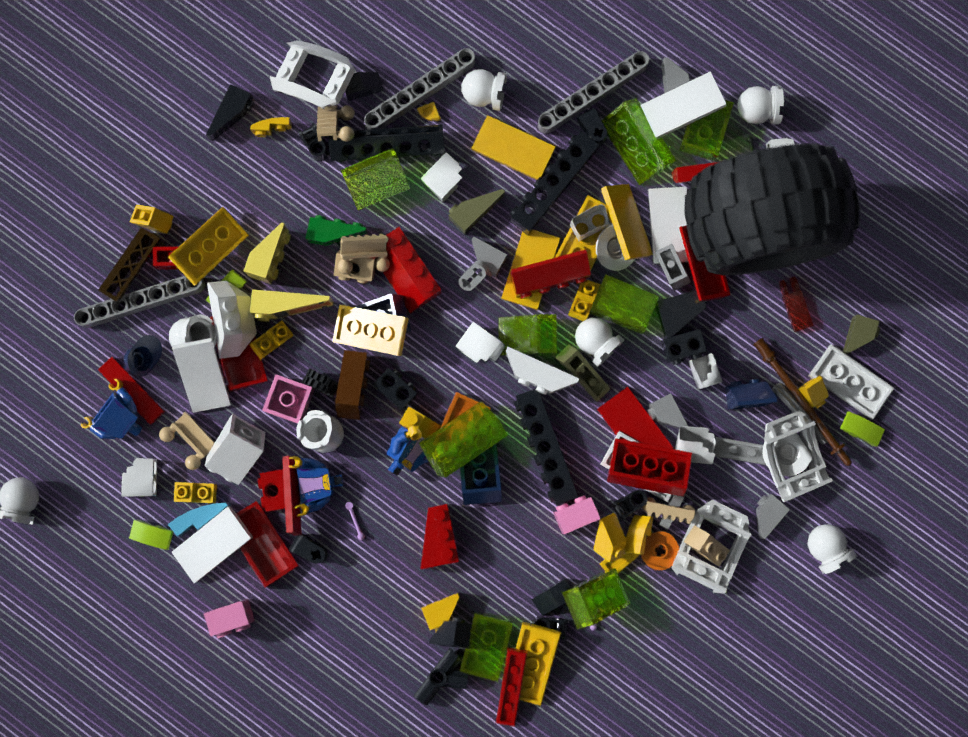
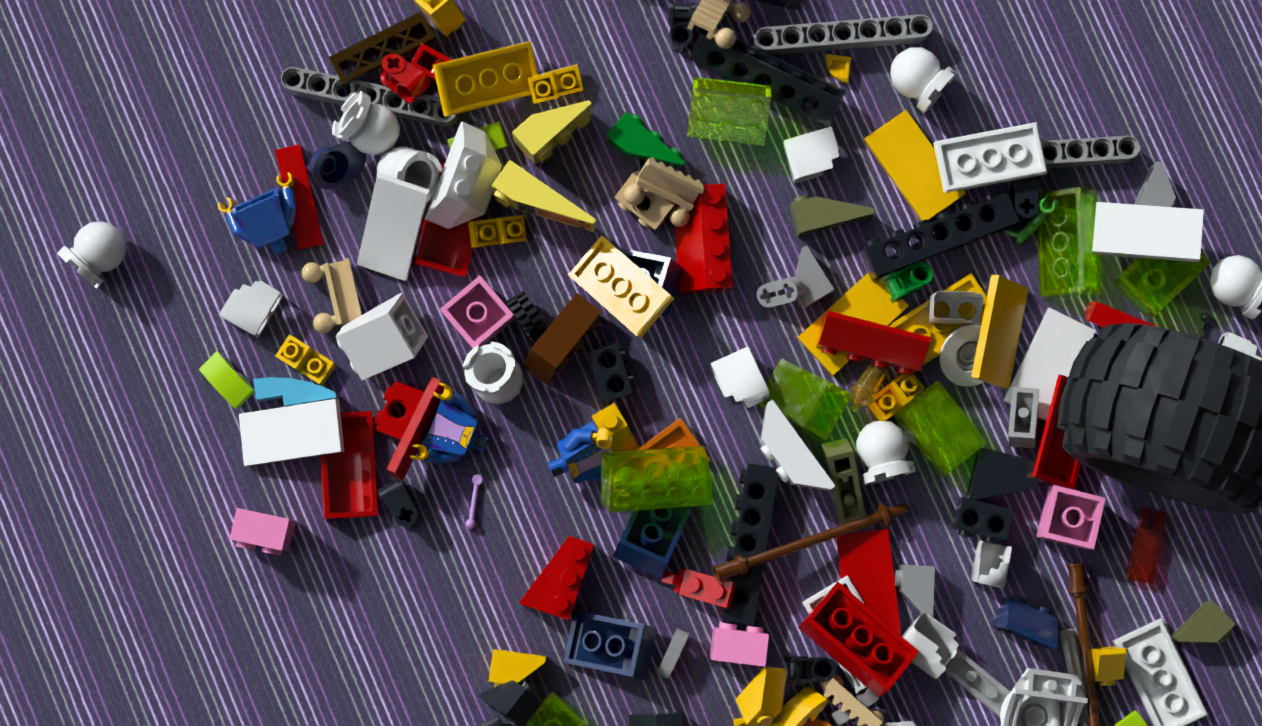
camera: 25 degrees right, 0 degrees up
none -> white tile [332,91,400,155]
none -> red piece [380,54,430,103]
none -> yellow slope [527,64,584,104]
none -> dark blue slope [563,611,657,680]
none -> light grey beam [656,628,689,679]
none -> red hinge [662,569,736,609]
none -> reddish brown bar [713,503,909,582]
none -> clear yellow piece [849,365,886,412]
none -> green piece [880,262,933,303]
none -> white tile [933,122,1047,194]
none -> bright green piece [1005,196,1059,244]
none -> bright pink brick [1036,485,1106,550]

